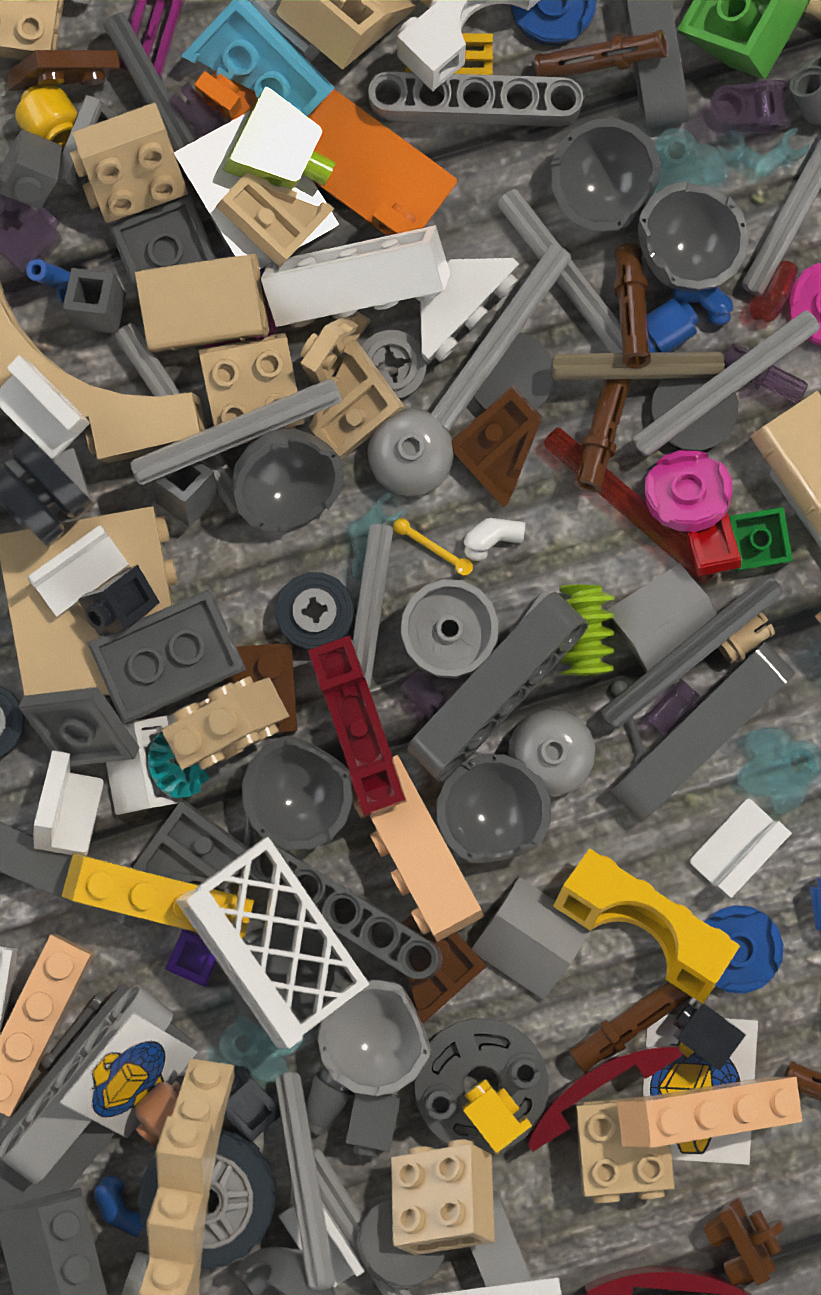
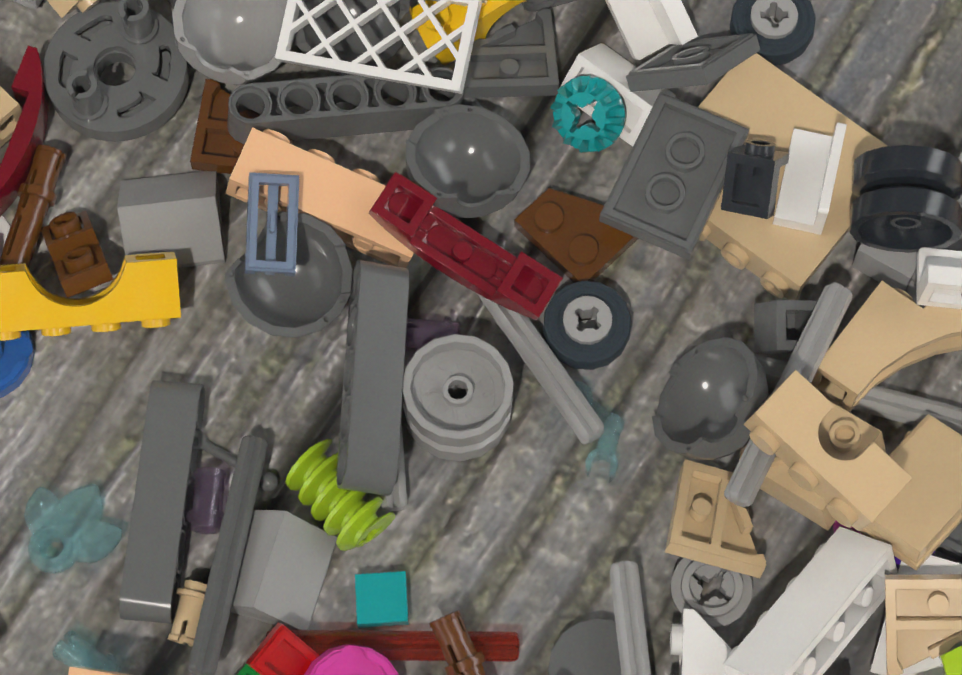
camera: 150 degrees right, 15 degrees down
tan brick [162,676,290,771] -> none
tan wing [300,311,371,384] -> none
light grey cylinder [367,409,454,497] -> none
yellow hinge [393,518,473,576] -> none
reddish brown wing [451,385,543,508] -> none
yellow brick [462,1079,532,1153] -> none
white arm [464,518,526,561] -> none
light grey cylinder [508,709,596,797] -> none
white panel [690,799,792,898] -> none
none -> reddish brown slope [41,210,114,298]
none -> sand blue tile [244,172,299,276]
none -> teal tile [355,571,409,628]
none -> tan arch [743,370,912,531]

